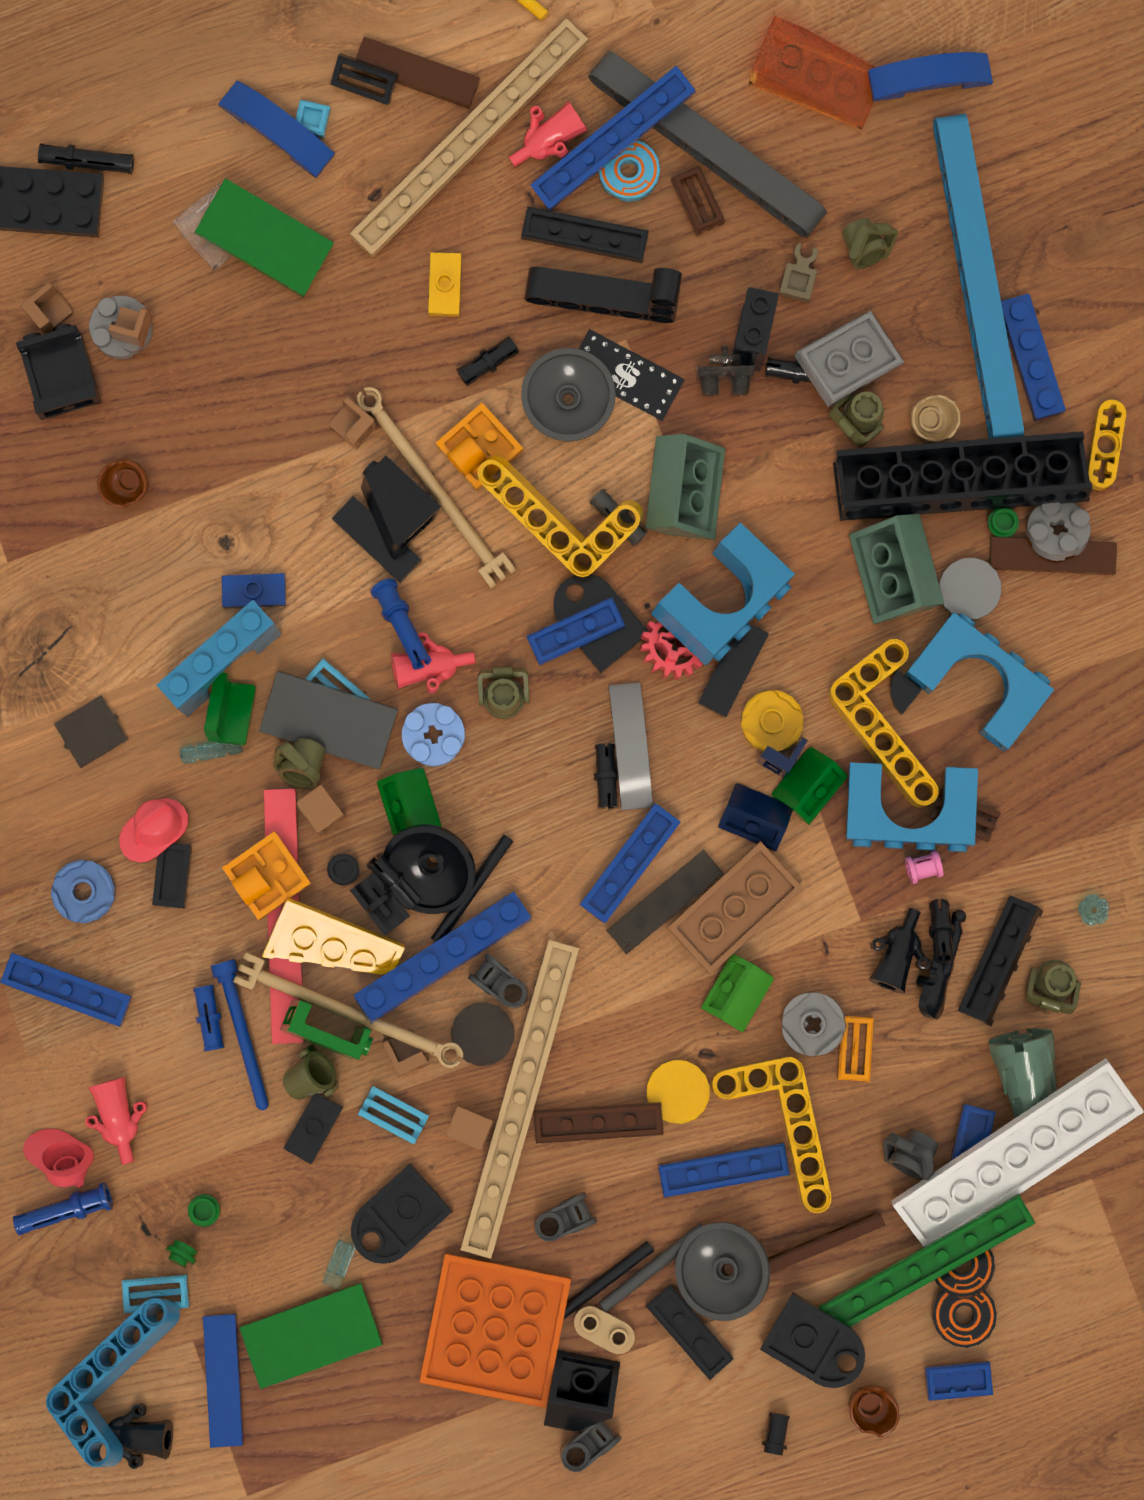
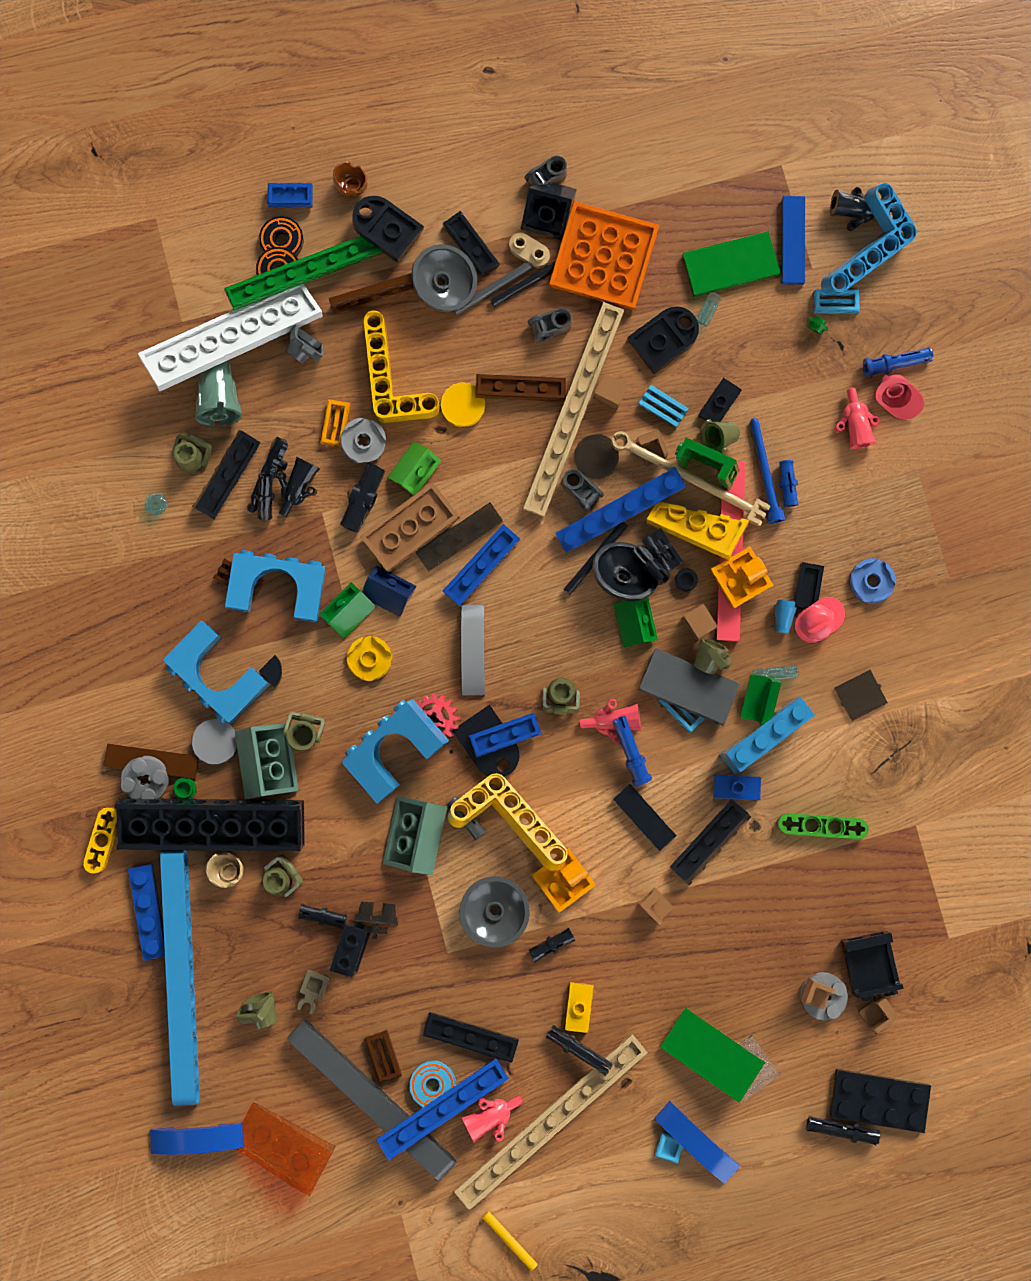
camera: 170 degrees left, 0 degrees up
blue plate [0,953,132,1027] -> none
dark orange hair [97,459,149,508] -> none
green plate [188,1194,220,1227] -> none
black tile [330,53,398,105] -> none
reddish brown tile [355,37,480,109] -> none
tan hinge [357,387,516,589] -> none
black slope [361,456,441,558] -> none
light blue plate [402,703,465,767] -> none
black beam [524,267,682,323] -> none
black sticker [579,329,685,421] -> none
black pin [594,743,619,809] -> none
blue tile [658,1143,790,1197] -> none
black tile [698,624,769,718] -> none
dark blue panel [757,737,808,778] -> none
black pin [762,1412,790,1455] -> none
light grey tile [794,311,904,407] -> none
yellow beam [828,639,939,808] -> none
bright pink bush [905,850,944,885] -> none
blue plate [950,1104,996,1161] -> none
none -> olive piece [283,712,325,751]
none -> black piece [340,463,385,533]
none -> black pin [546,1025,614,1076]
none -> black hinge [670,799,751,886]
none -> dark azure cone [774,599,797,633]
none -> bright green beam [777,813,869,839]

